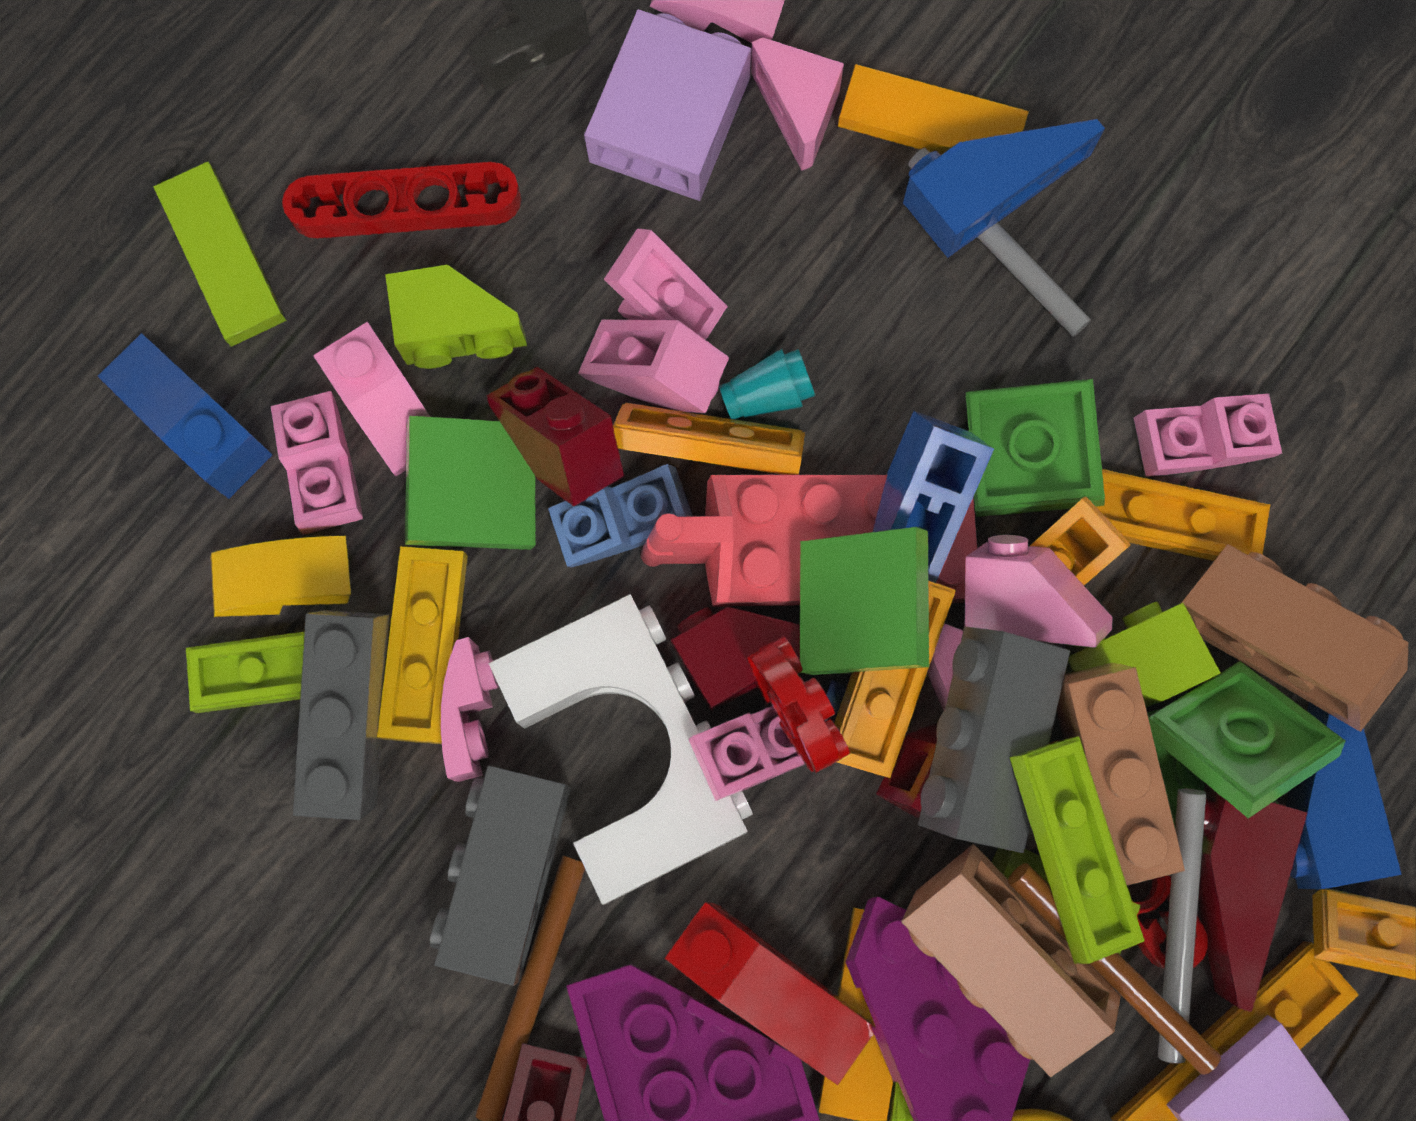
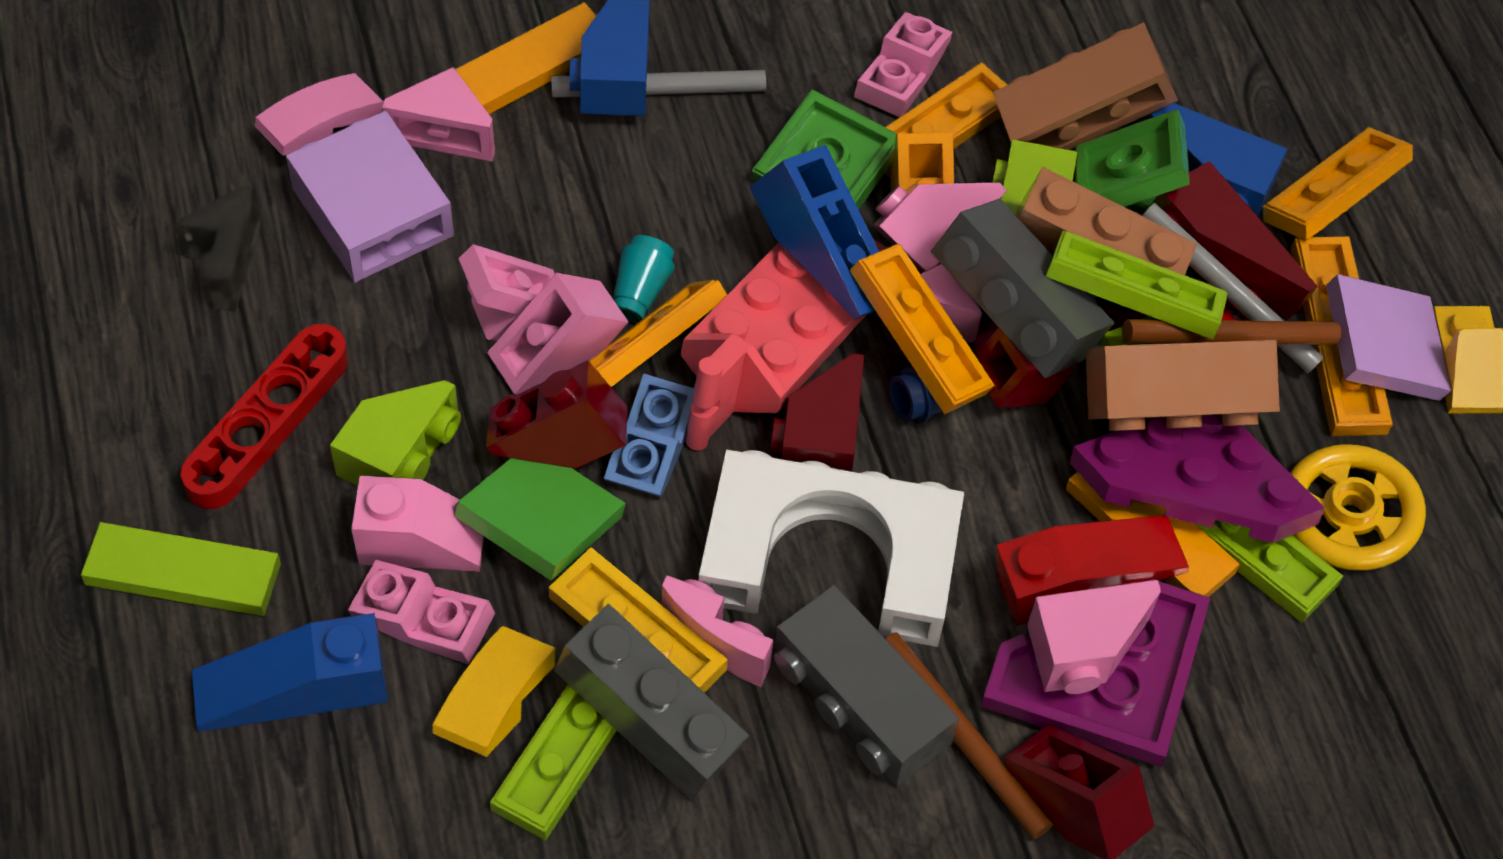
camera: 60 degrees left, 20 degrees down
bright pink slope [688,706,805,801] -> none
red plate [747,636,850,774] -> none
bright green tile [800,527,929,675] -> none
none -> bright pink slope [1027,580,1161,694]

